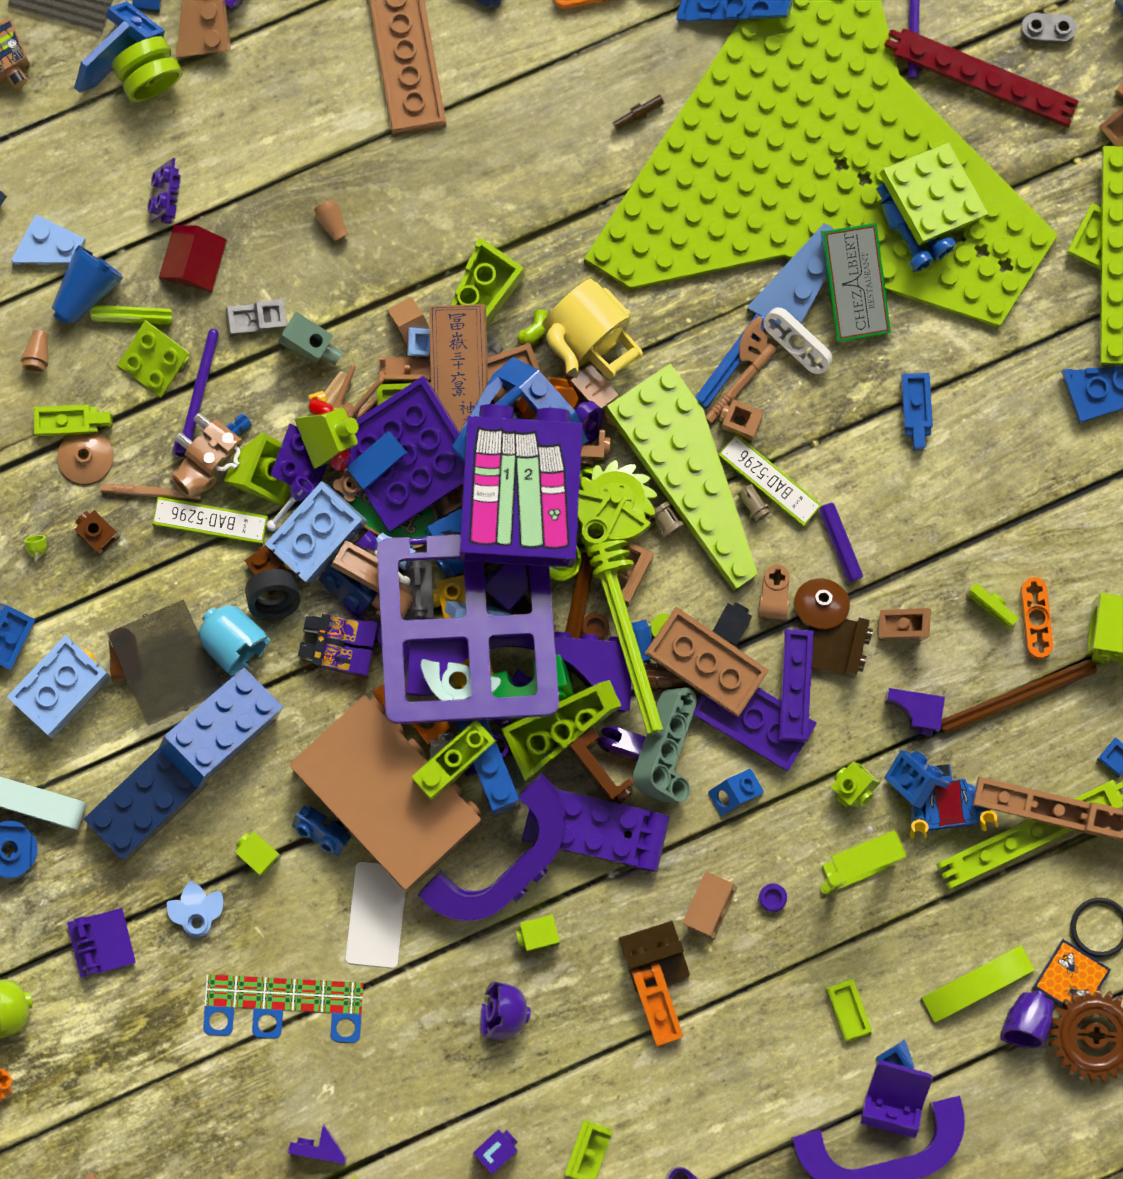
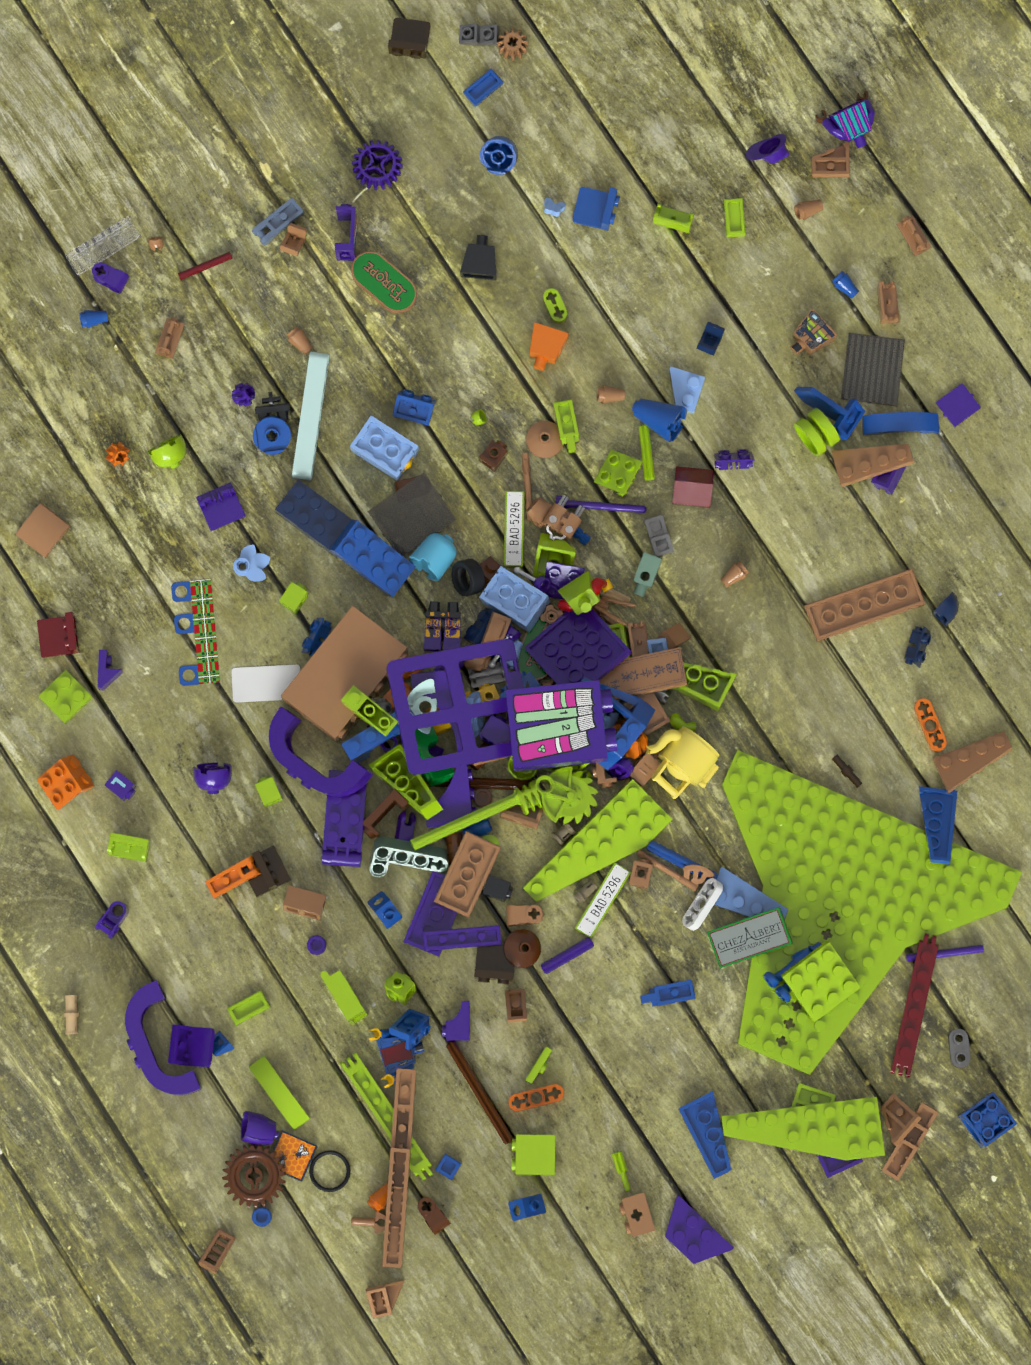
camera: 85 degrees right, 0 degrees up
blue tile [346,431,408,489] -> none

